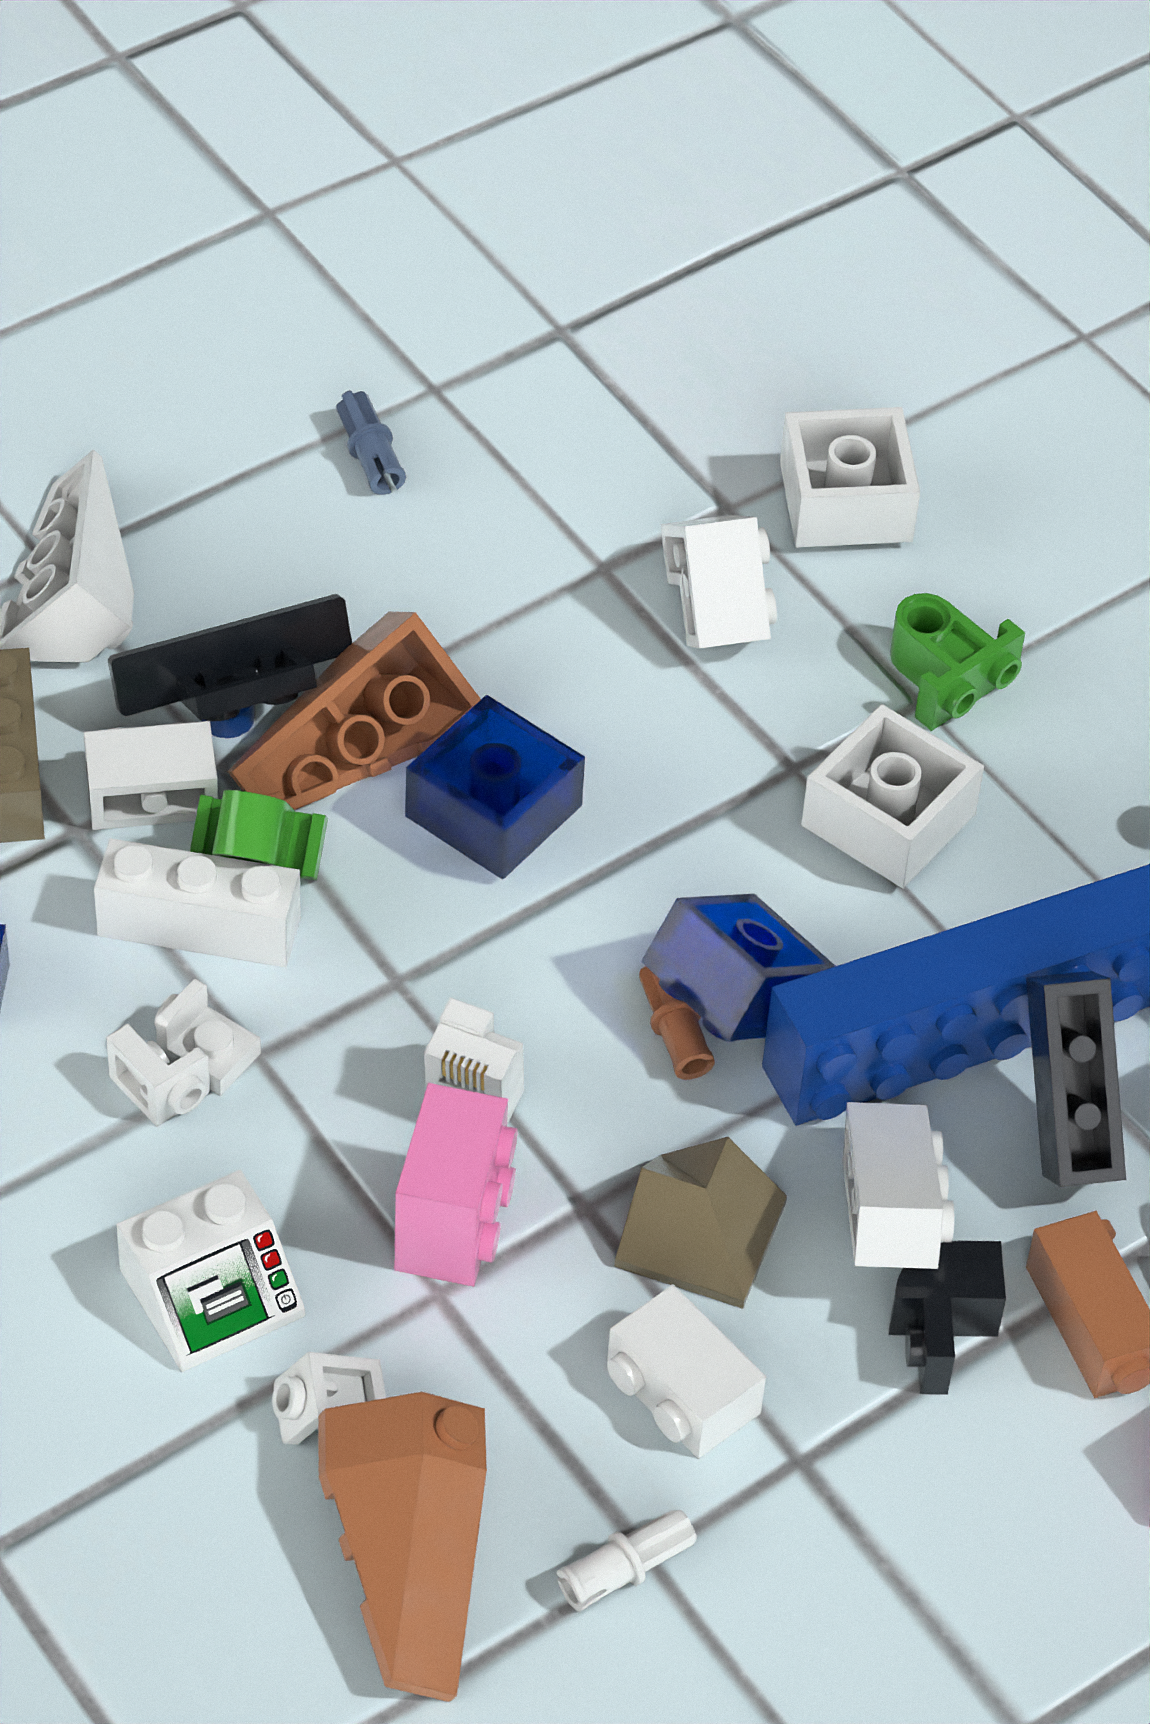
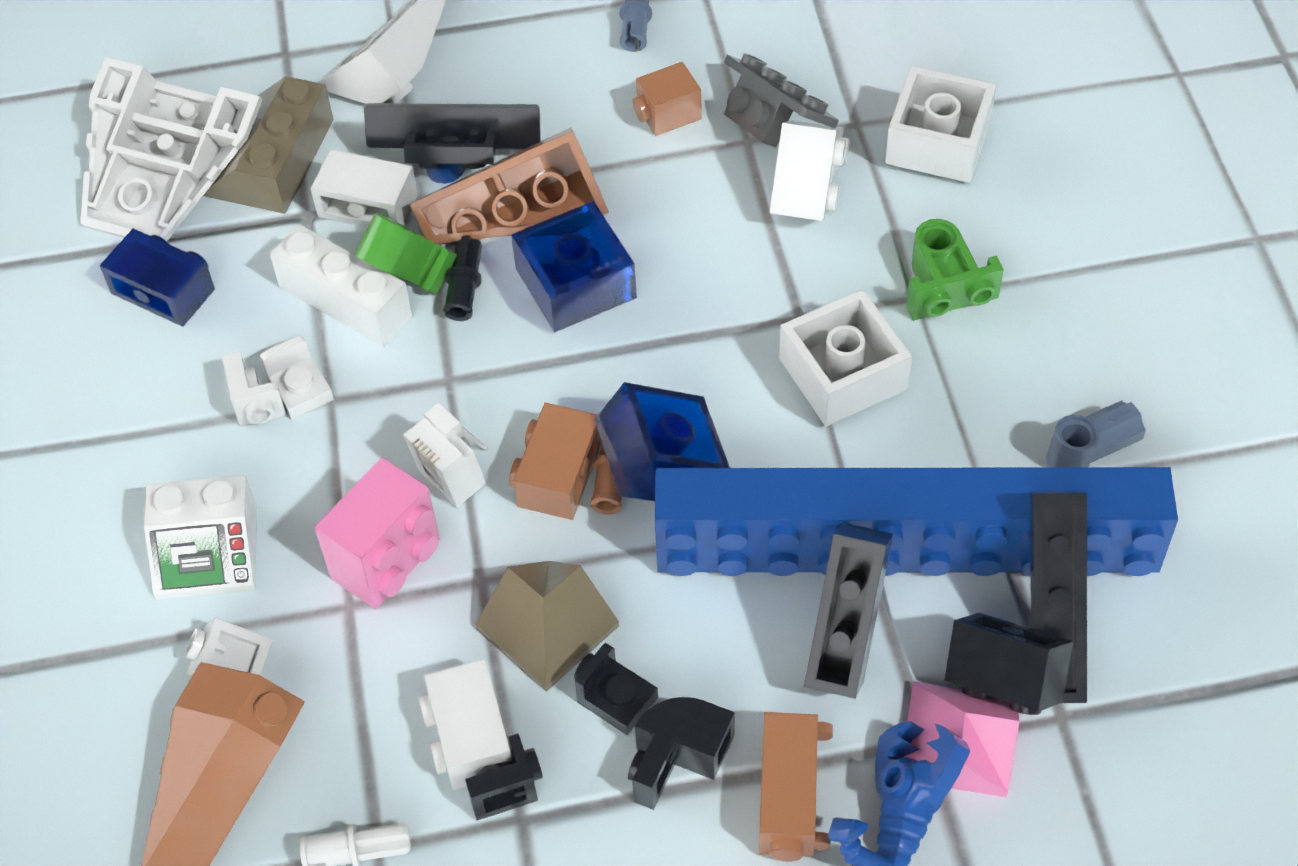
camera: 30 degrees right, 5 degrees up
white brick [842,1102,954,1269] -> none
none -> black axle [443,235,482,321]
none -> black bracket [465,733,543,821]
none -> nougat brick [509,402,602,520]
none -> black bracket [574,642,658,736]
none -> nougat brick [632,61,702,136]
none -> dark grey bracket [724,53,839,147]

